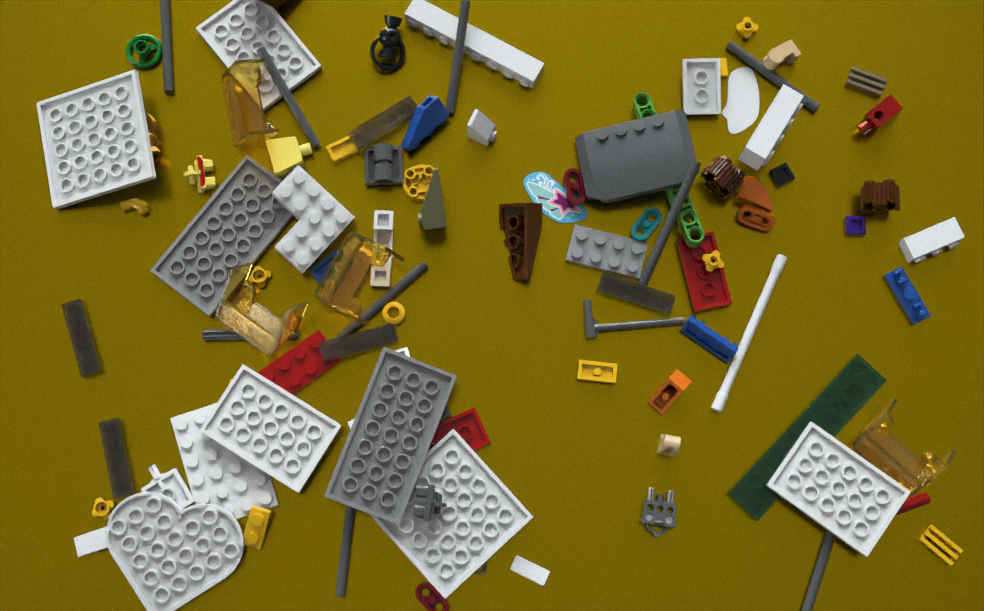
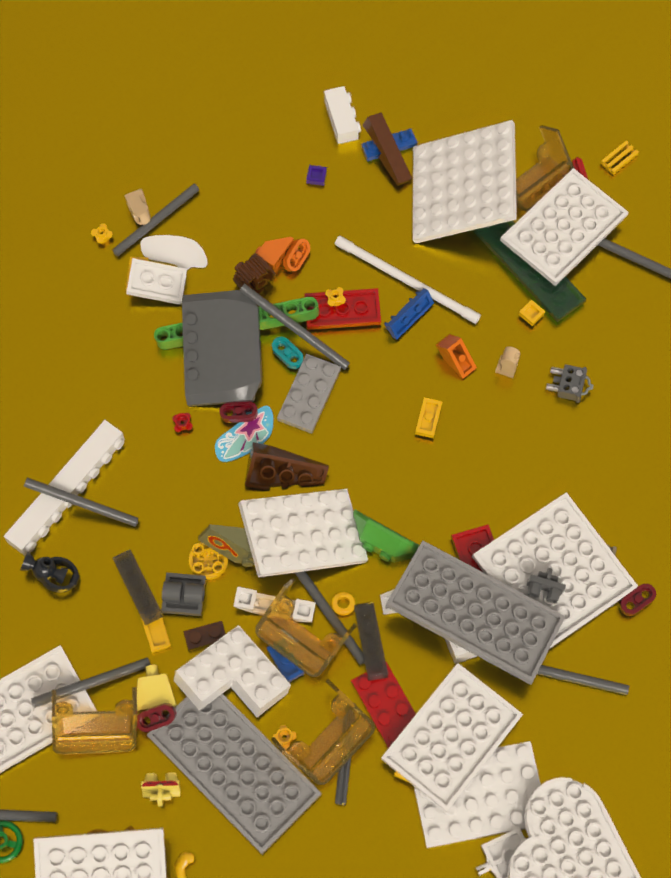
camera: 80 degrees left, 10 degrees down
yellow plate [243,505,272,550] -> none
blue slope [401,94,450,151] -> none
white slope [467,109,497,147] -> none
white sticker [510,555,550,585] -> none
dark grey bar [583,300,684,339] -> none
clear smoke plate [597,272,676,315] -> none
white brick [738,84,804,171] -> none
black tile [769,163,795,188] -> none
dark tan tile [845,66,887,98] -> none
red torso [858,94,903,135] -> none
reddish brown brick [860,179,900,216] -> none
none -> dark red plate [136,703,176,732]
none -> red plate [172,413,193,432]
none -> reddish brown plate [183,621,226,652]
none -> white plate [238,489,368,578]
none -> bright green wedge [353,509,420,563]
none -> reddish brown slope [363,112,413,186]
none -> white plate [413,120,517,243]
none -> yellow plate [518,300,545,326]

